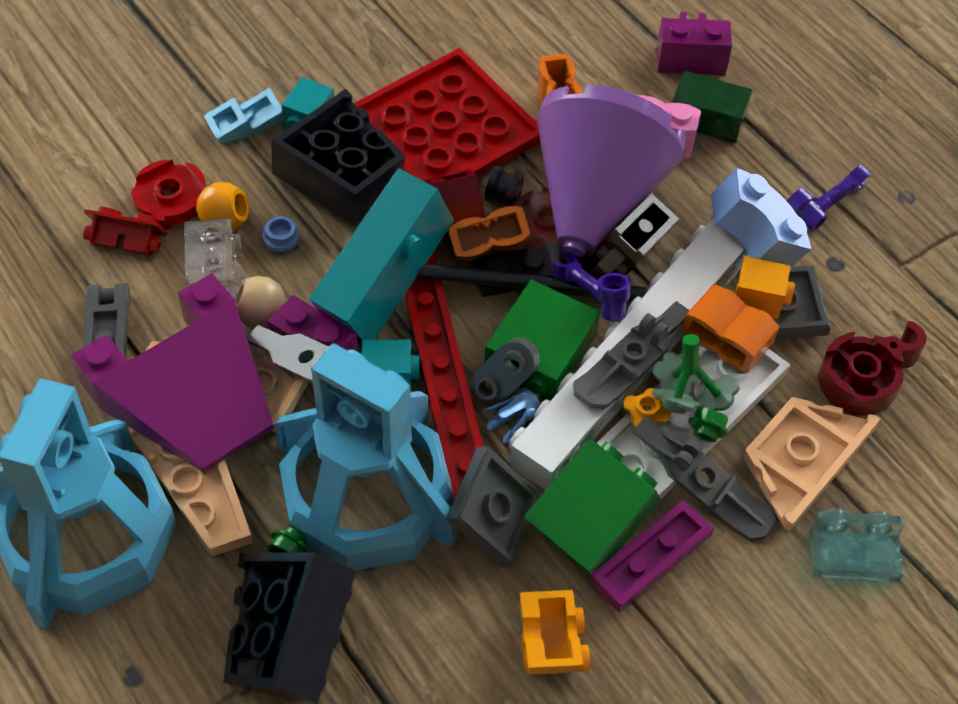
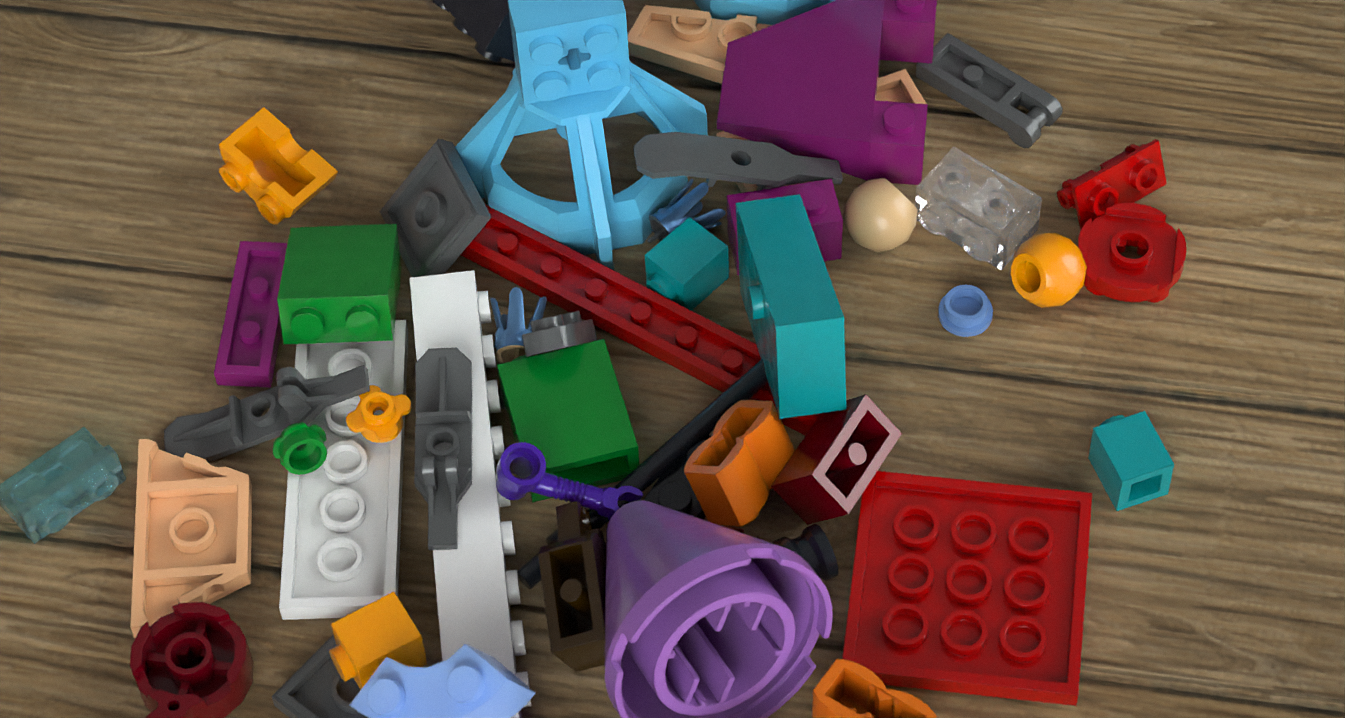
camera: 140 degrees right, 0 degrees up
medium azure slope [204,88,283,143] -> none
black wedge [271,89,405,227] -> none
sand green plant [652,334,740,414] -> none
orange brick [682,284,780,373] -> none

